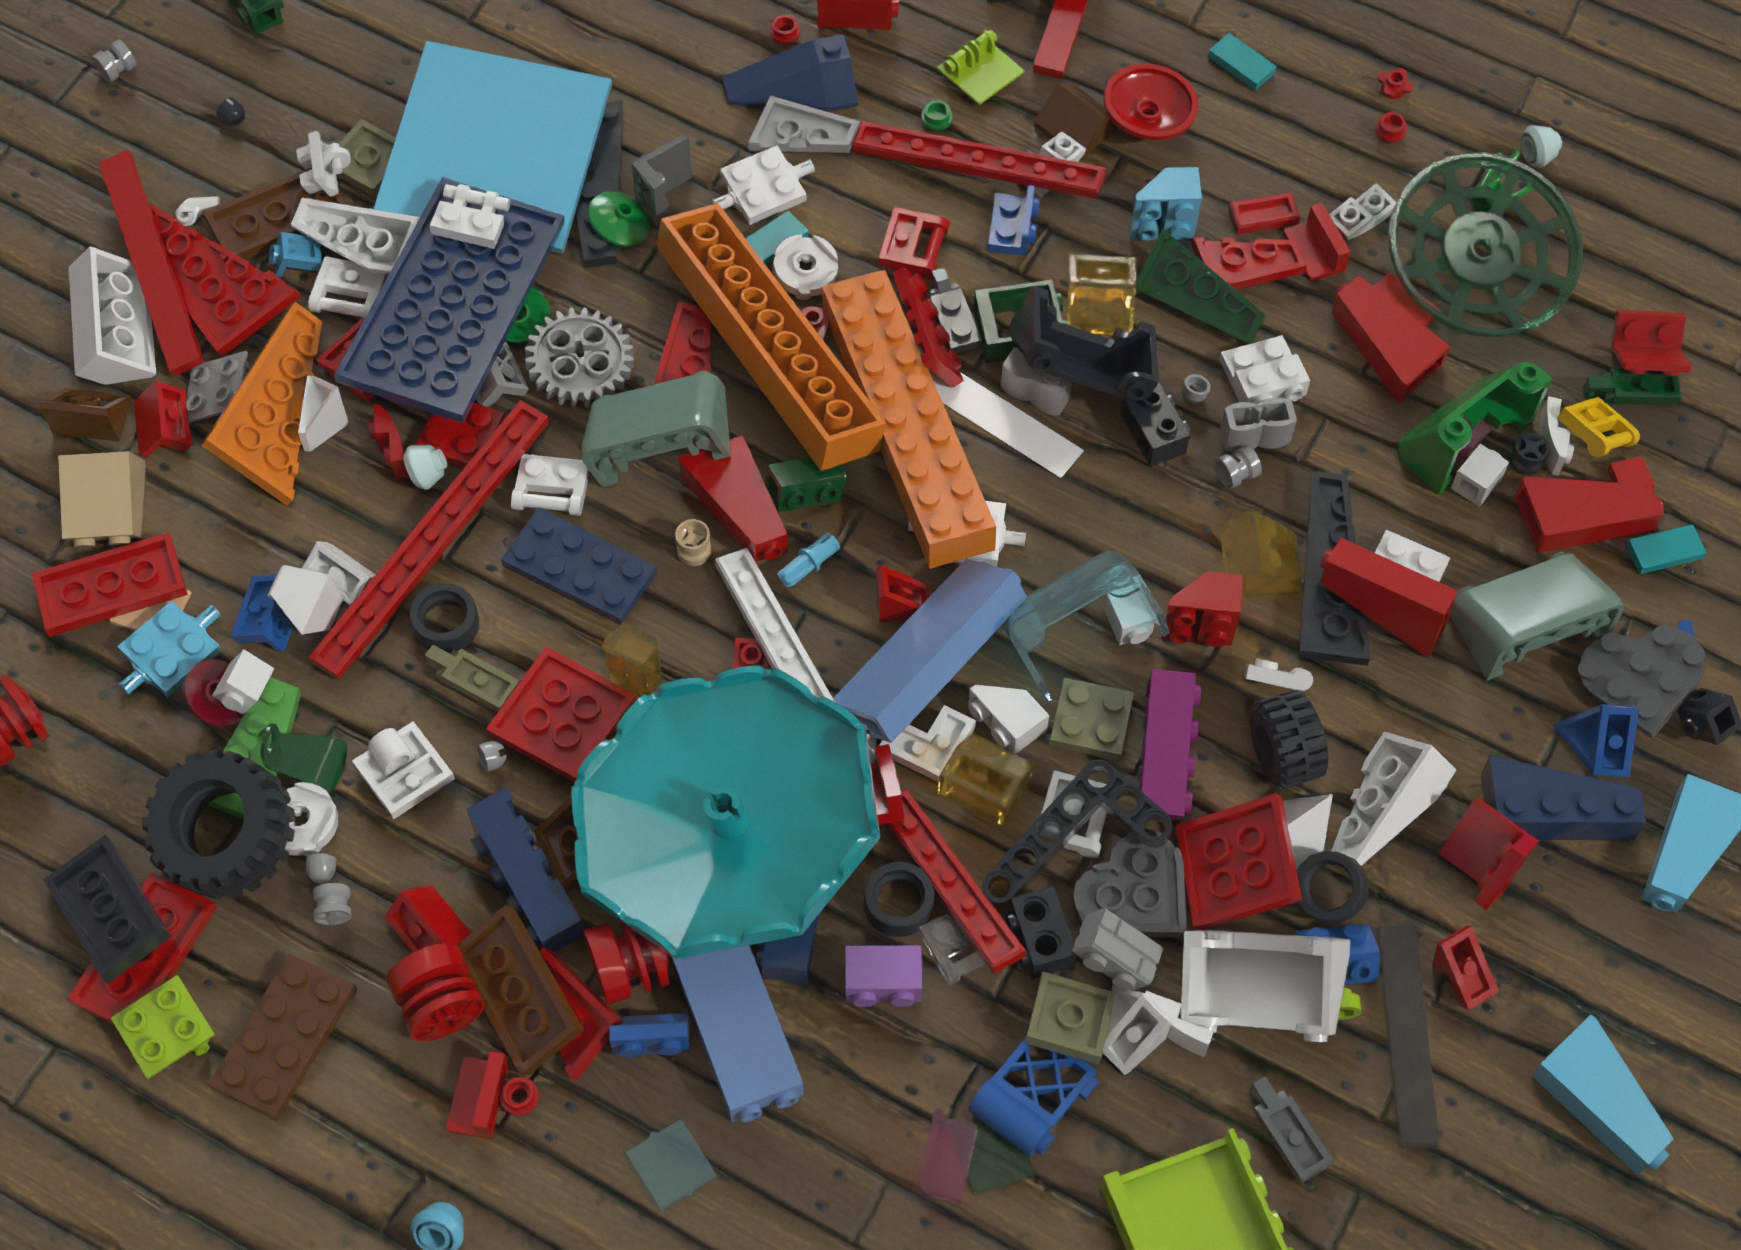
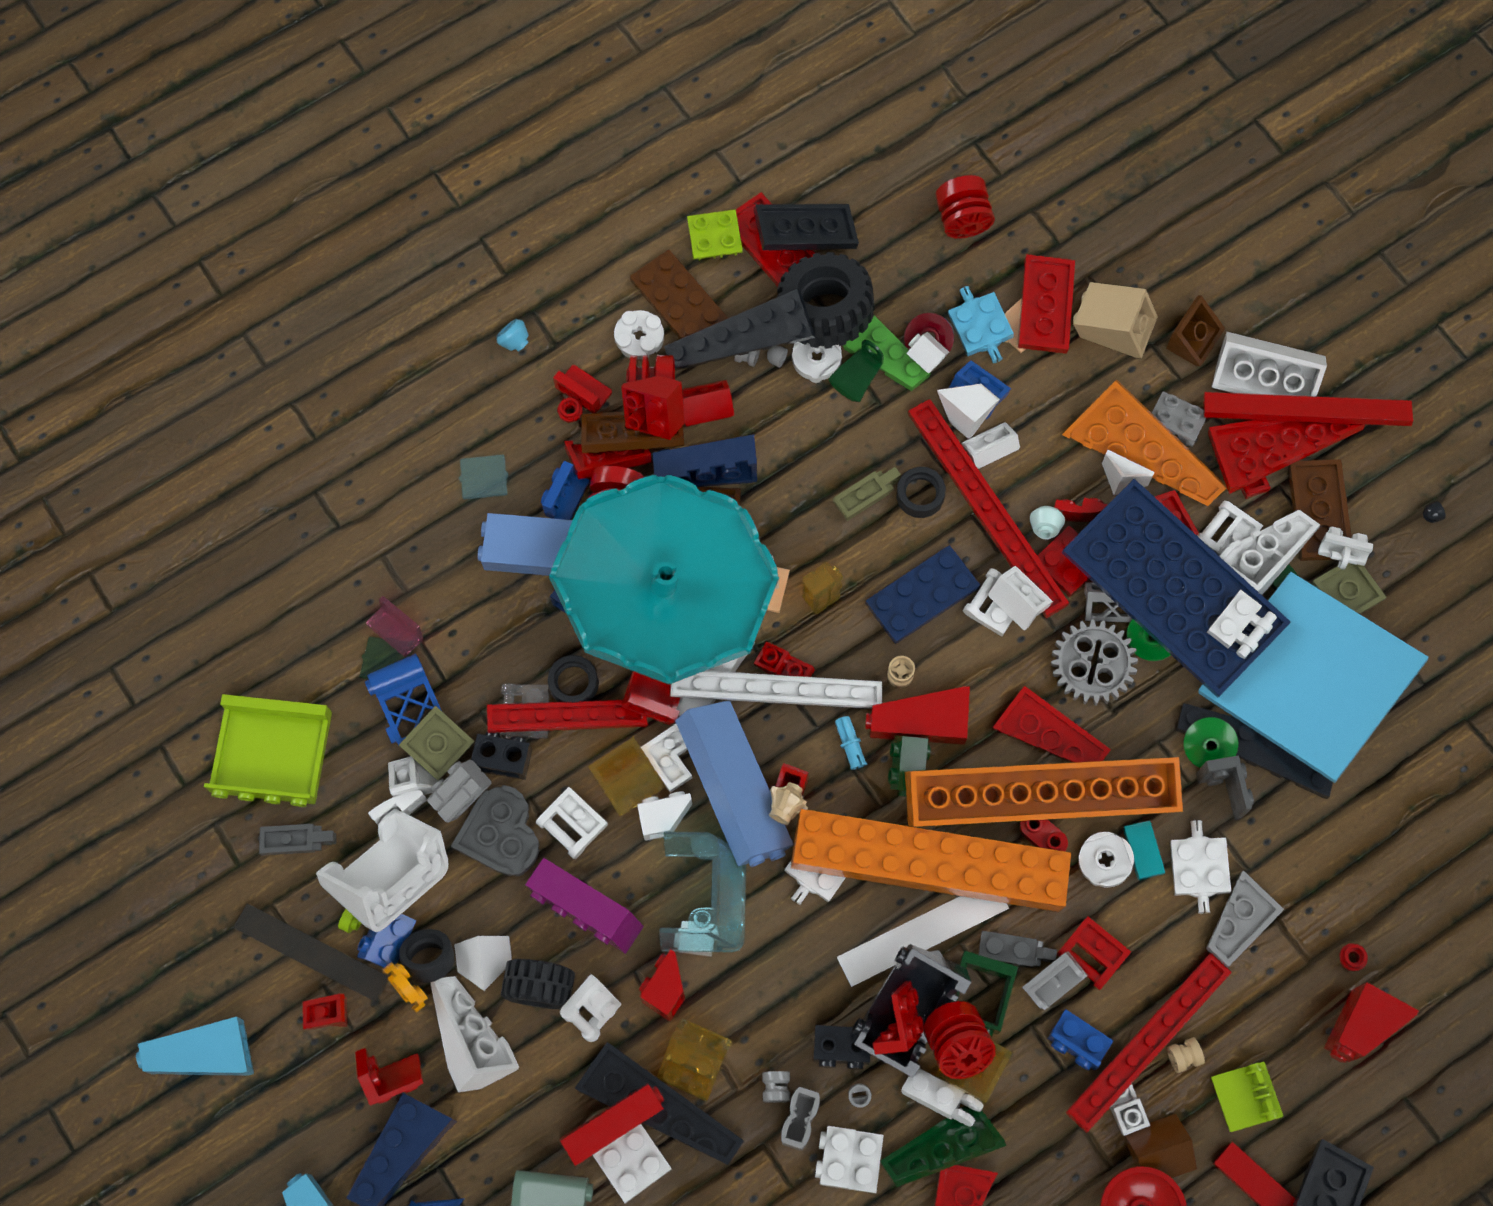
camera: 120 degrees right, 10 degrees up
red panel [134,381,191,458] -> none
white arm [175,196,221,226] -> none
dark azure bracket [269,232,322,277] -> none
white plate [352,721,455,820] -> none
light grey hinge [476,741,506,772] -> none
red plate [486,646,637,783] -> none
sand green windscreen [581,371,731,487] -> none
dark blue wedge [722,34,858,112] -> none
medium lavender brick [845,946,922,1007] -> none
red wing [893,266,964,388] -> none
green plate [921,100,953,131] -> none
black beam [982,760,1172,908] -> none
olive plate [1049,678,1134,761] -> none
medium azure slope [1130,167,1202,241] -> none
red plate [1176,793,1302,930] -> none
none -> light orange plate [382,963,428,1013]
none -> white plate [614,310,664,360]
none -> red slope [621,376,685,440]
none -> black wing [664,289,815,371]
none -> tan rock [769,782,808,825]
none -> red bracket [873,981,924,1055]
none -> white hinge [901,1068,984,1126]
none -> red wheel [924,1001,996,1079]
none -> white panel [988,566,1053,630]
none -> light grey hinge [1023,951,1088,1010]
none -> tan wheel [1167,1037,1205,1073]

